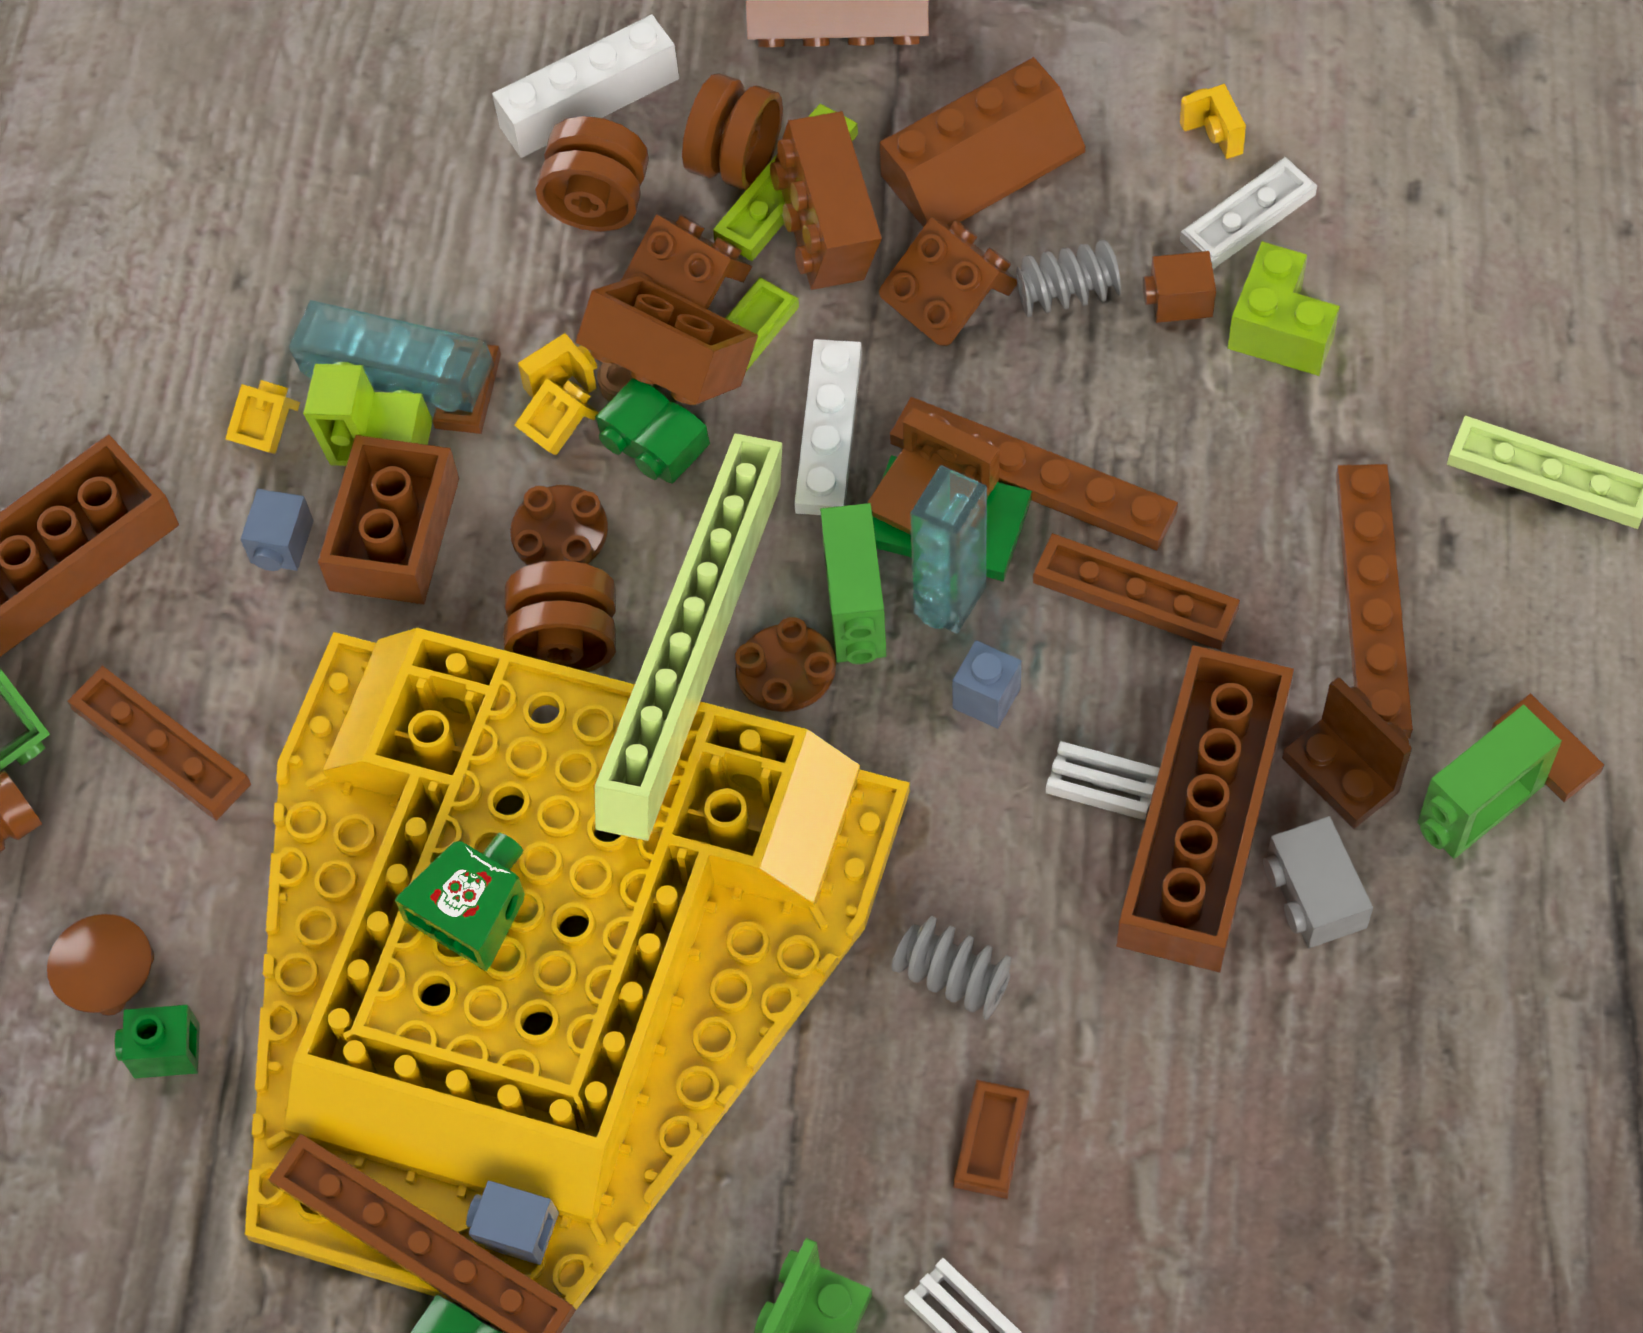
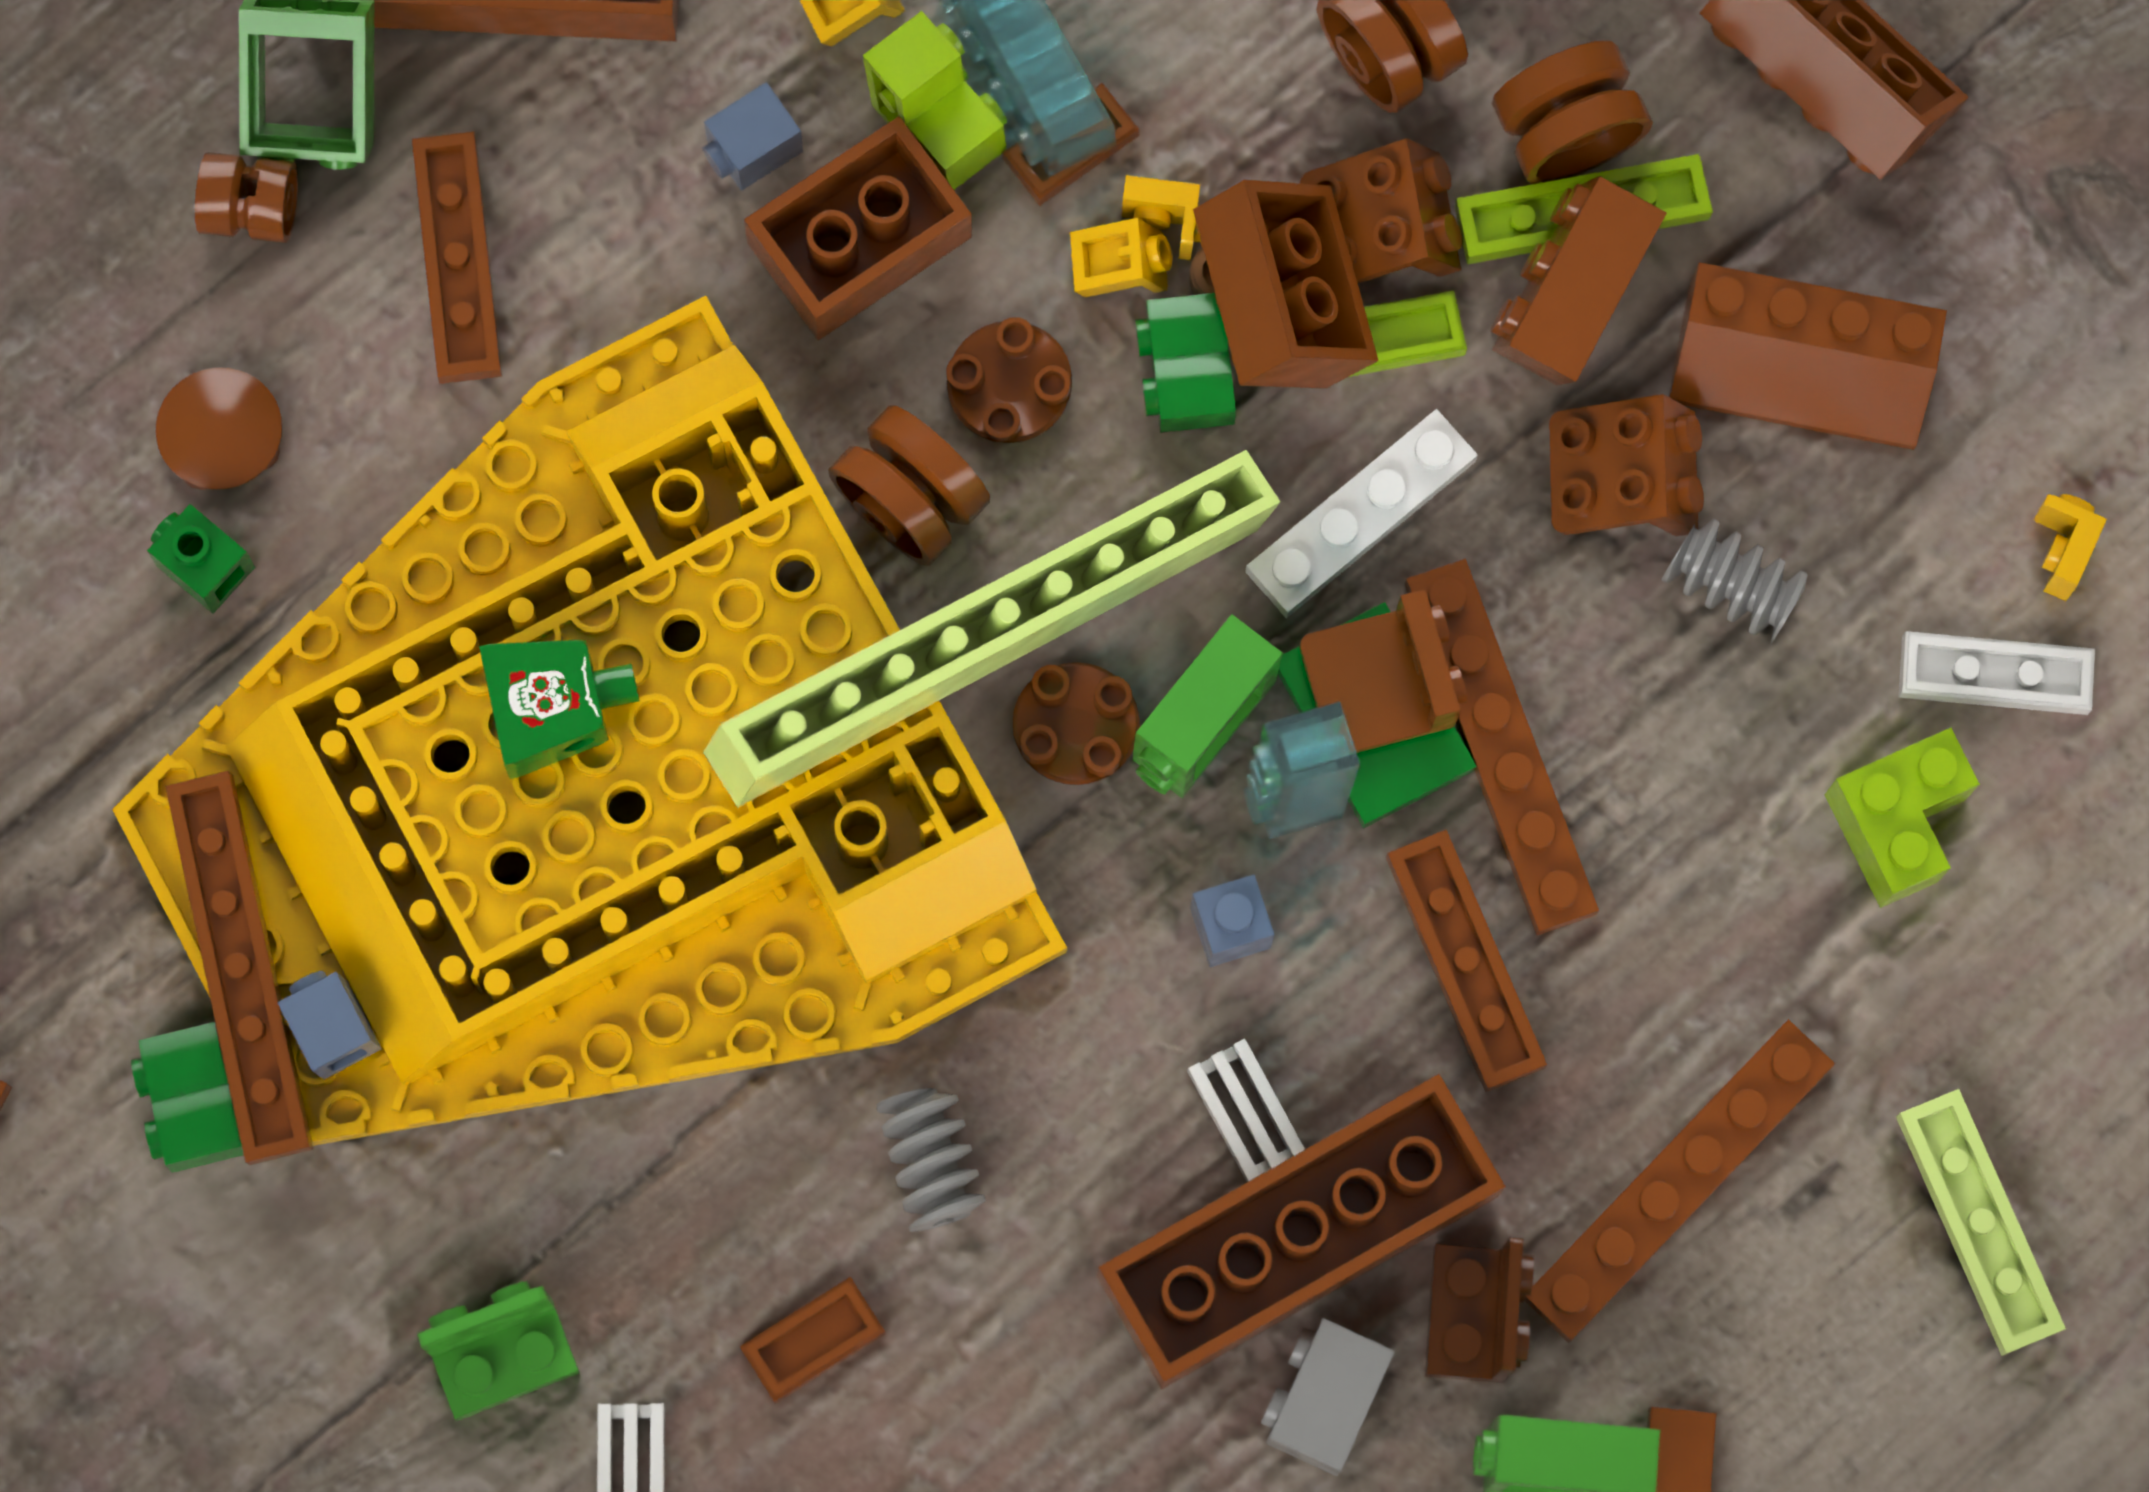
camera: 35 degrees right, 15 degrees up
dark orange brick [1143,251,1216,323] -> none

